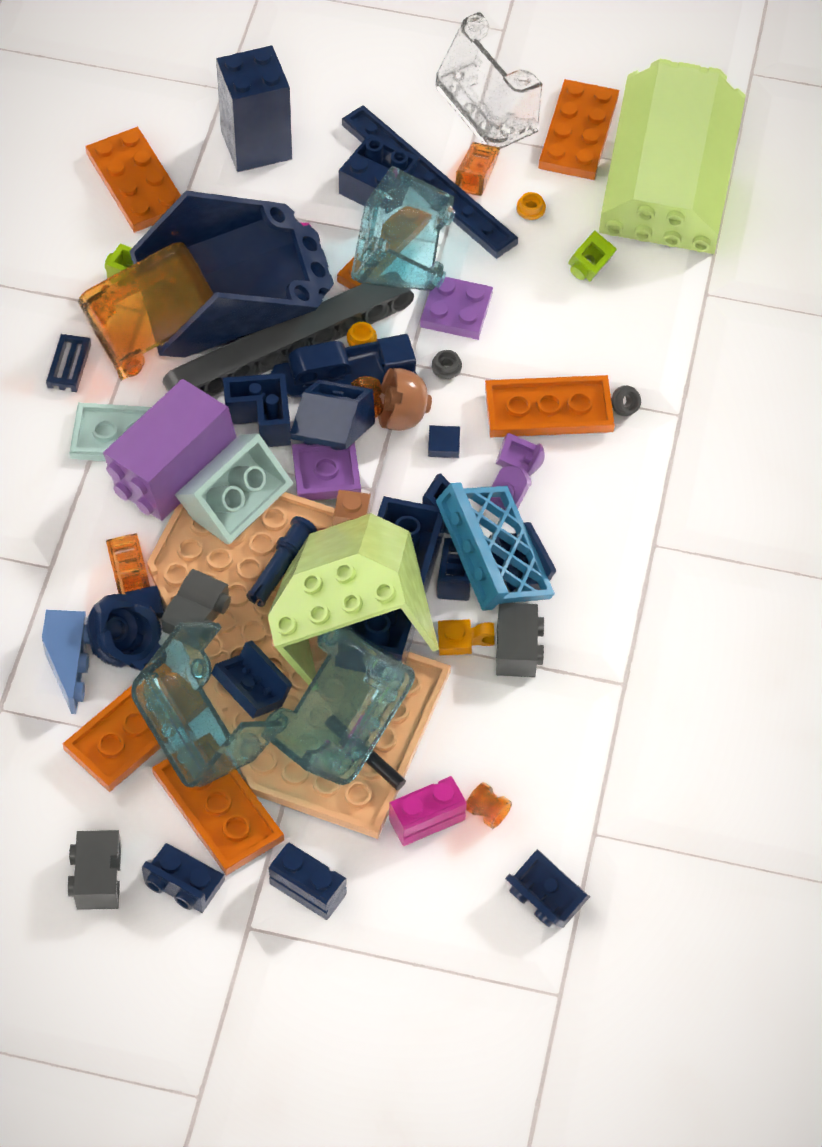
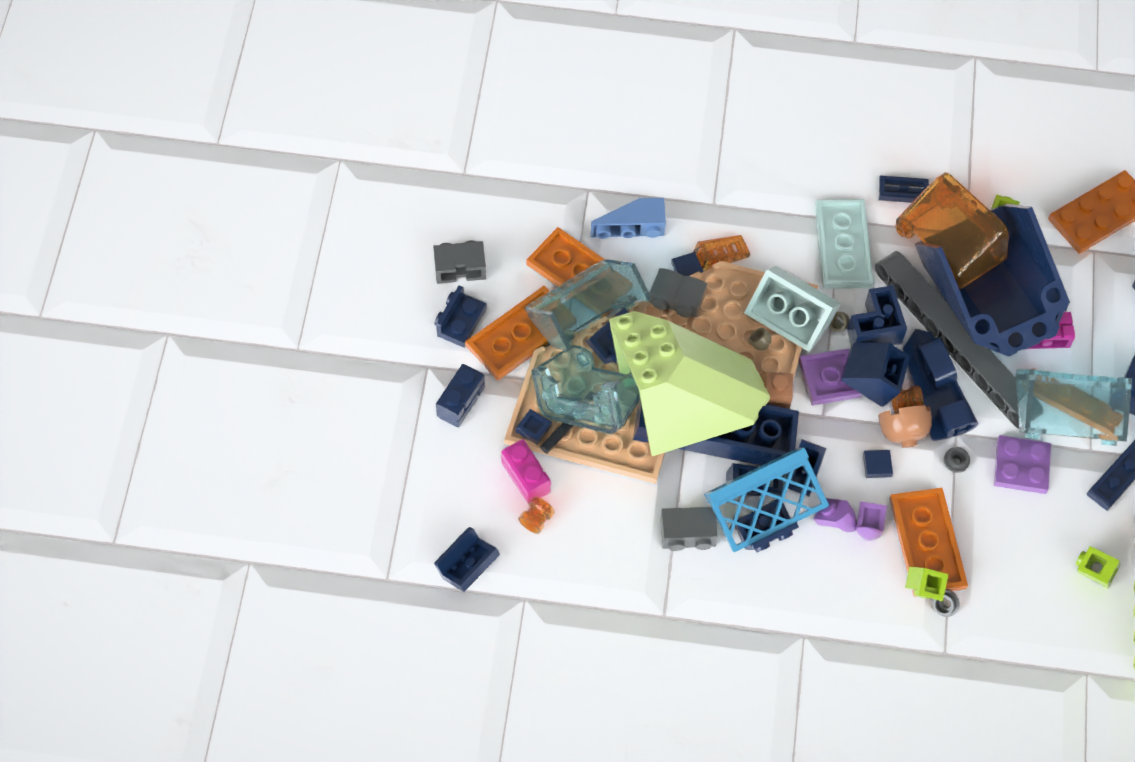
camera: 85 degrees right, 5 degrees up
dark blue helmet [86,594,165,674] -> none
medium lavender brick [103,379,237,521] -> none
dark blue pin [246,516,317,607] -> none
light orange plate [347,322,377,346] -> none
light orange plate [438,619,495,656] -> none
none -> dark blue tile [515,409,552,445]
none -> dark tan hinge [749,328,772,351]
none -> lime brick [905,567,949,601]

